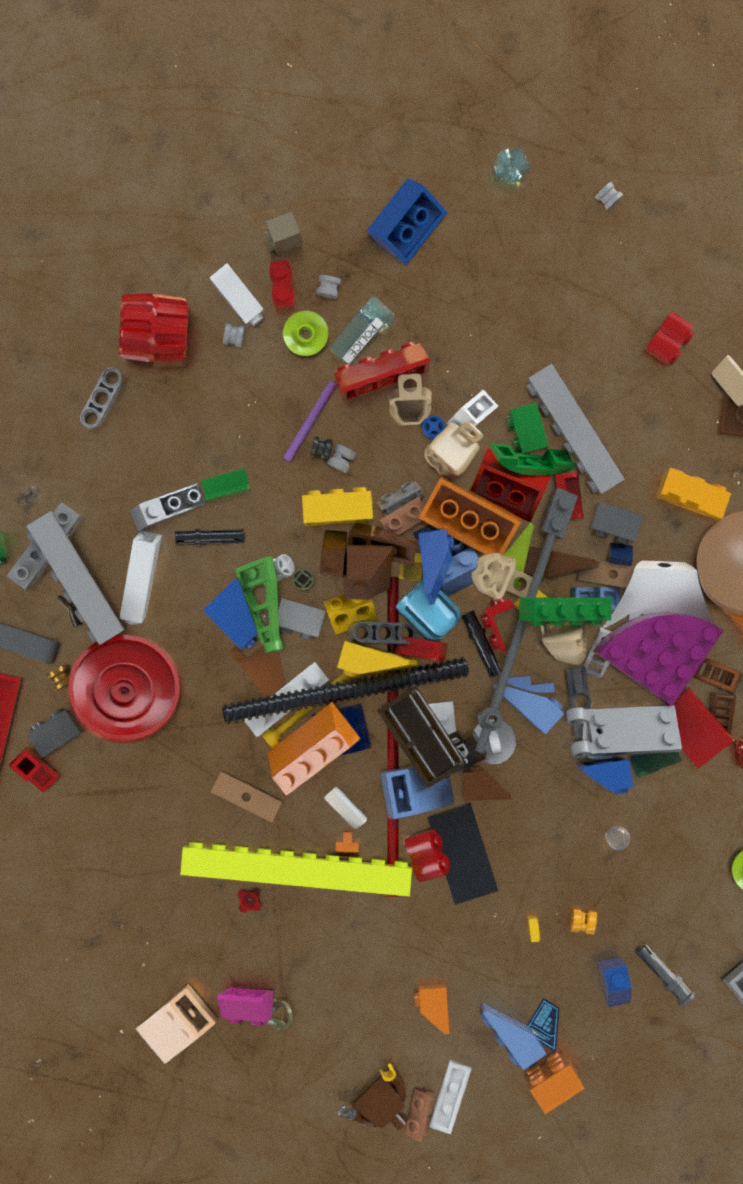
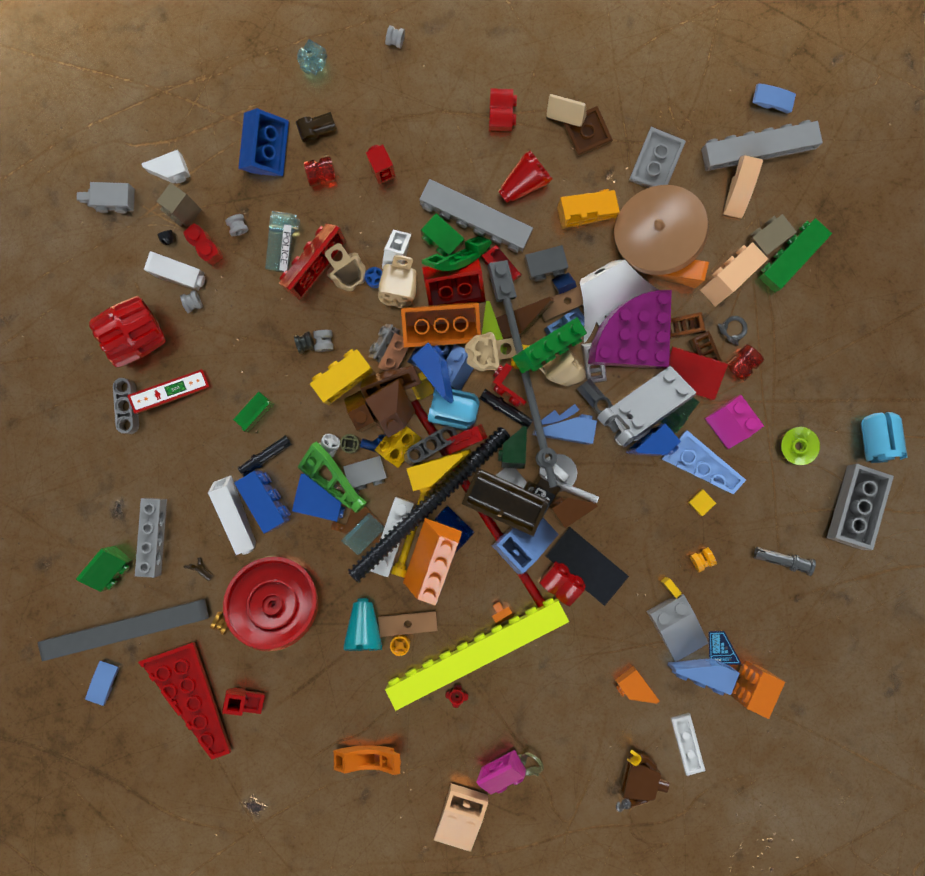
camera: 30 degrees left, 0 degrees up
light grey brick [26,511,124,645] -> none
dark grey brick [27,708,83,758] -> none
light grey slope [130,483,206,532] -> none
lime dish [283,311,328,356] -> none
medium lavender bar [283,380,337,462] -> none
white slope [325,786,367,829] -> none
nougat hinge [404,1089,436,1142] -> none
blue slope [598,957,632,1008] -> none
clear wheel [605,826,630,850] -> none
none -> light grey hinge [77,182,135,213]
none -> tile [127,369,209,414]
none -> white slope [142,150,191,183]
none -> black hinge [157,230,174,245]
none -> blue brick [234,471,291,534]
none -> dark brown piece [296,112,336,142]
none -> clear red wheel [304,156,336,186]
none -> orange arch [333,745,401,775]
none -> clear light blue panel [341,512,385,555]
none -> teal cone [343,598,382,651]
none -> blue arm [360,434,386,452]
none -> red brick [365,144,395,184]
none -> light orange wheel [390,634,410,656]
none -> red cone [498,150,553,203]
none -> dark green slope [498,426,527,469]
none -> white bar [545,475,599,503]
none -> light grey slope [646,594,709,662]
none -> light blue wing [661,430,746,494]
none -> yellow tile [688,489,716,516]
none -> dark pink slope [705,395,764,449]

